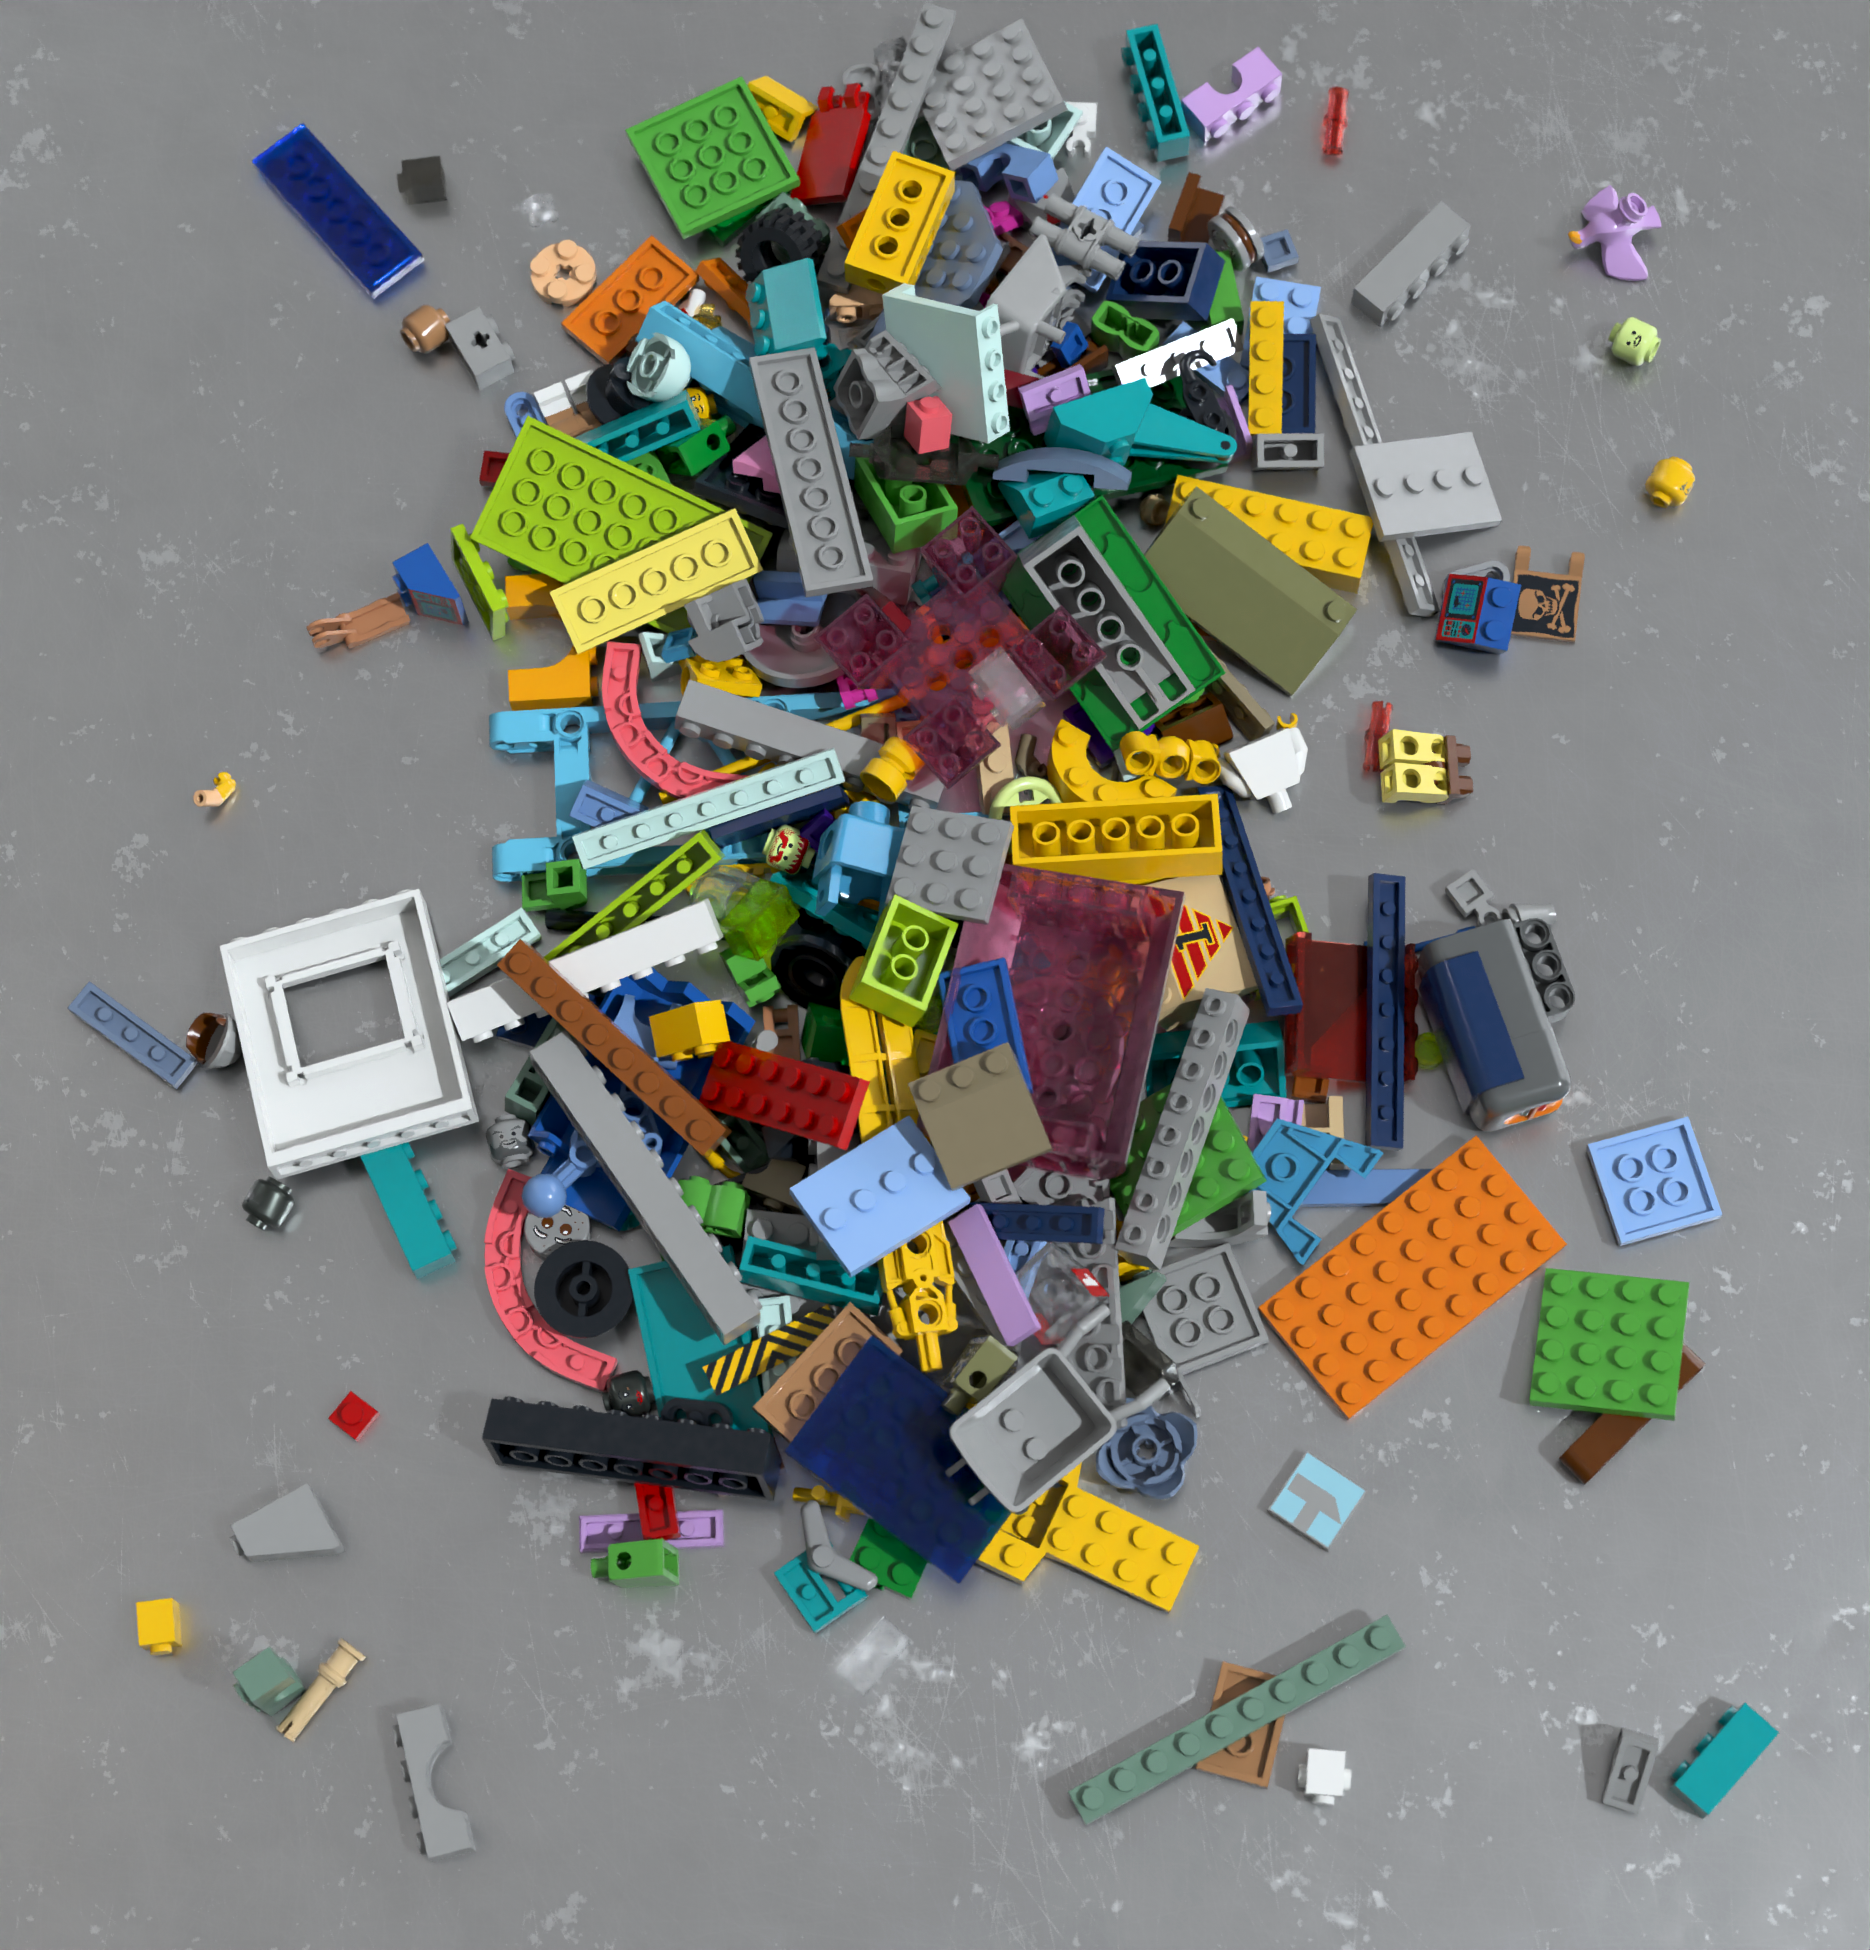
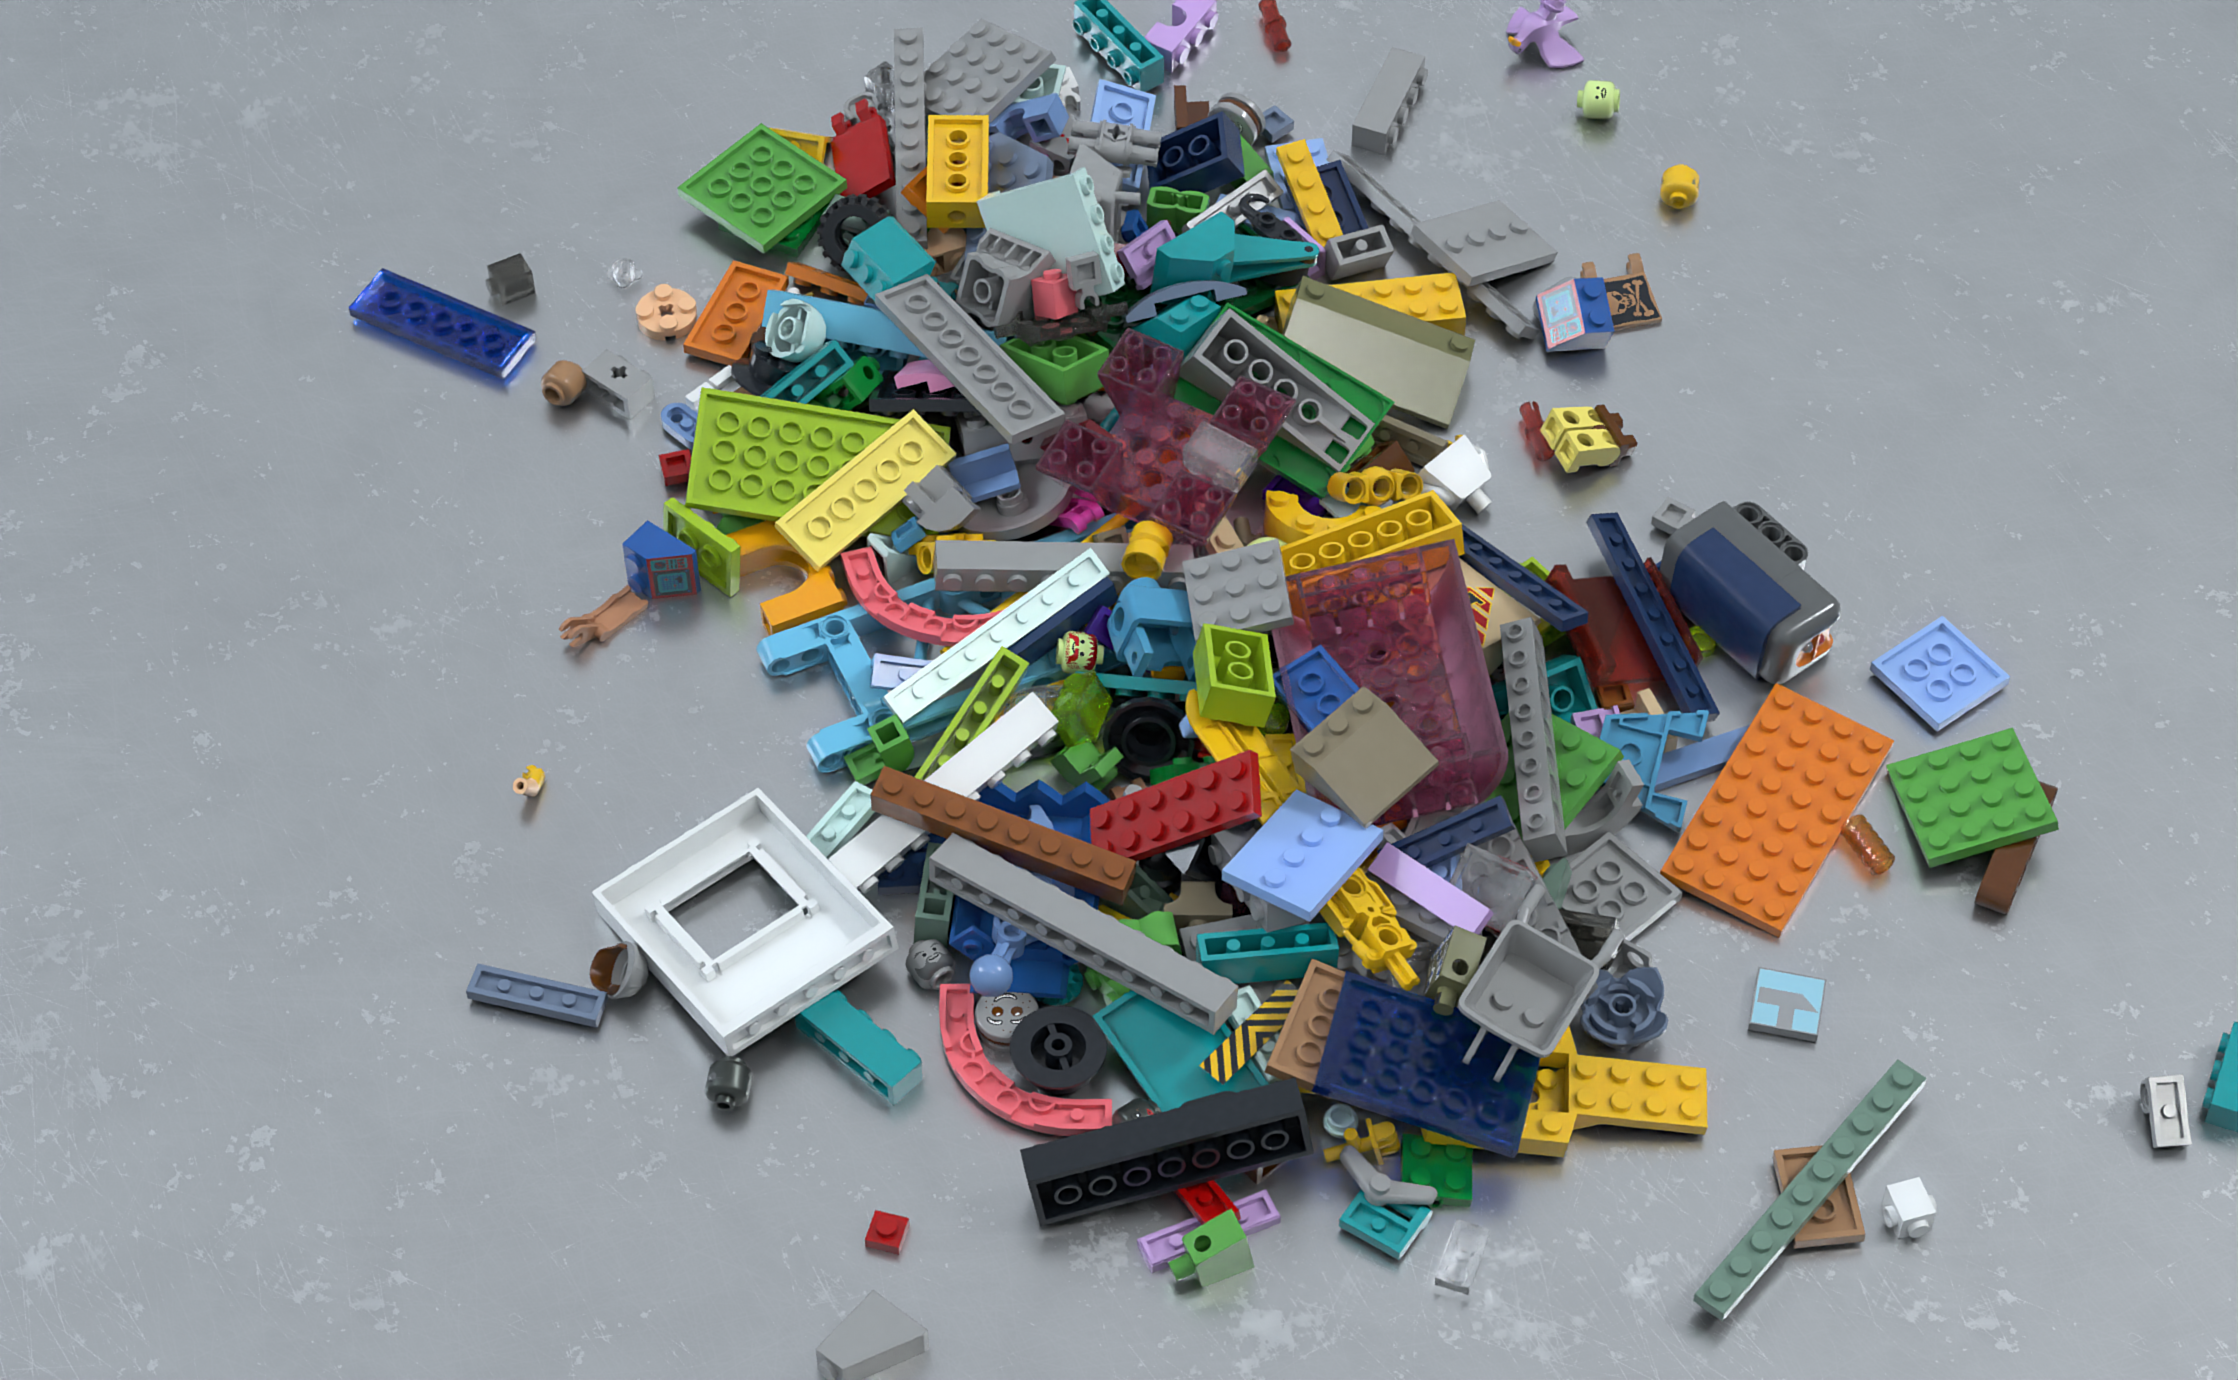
camera: 25 degrees left, 20 degrees down
yellow brick [649,1000,730,1062] -> none
none -> light grey plate [1065,251,1102,310]
none -> clear orange piece [1840,814,1895,875]

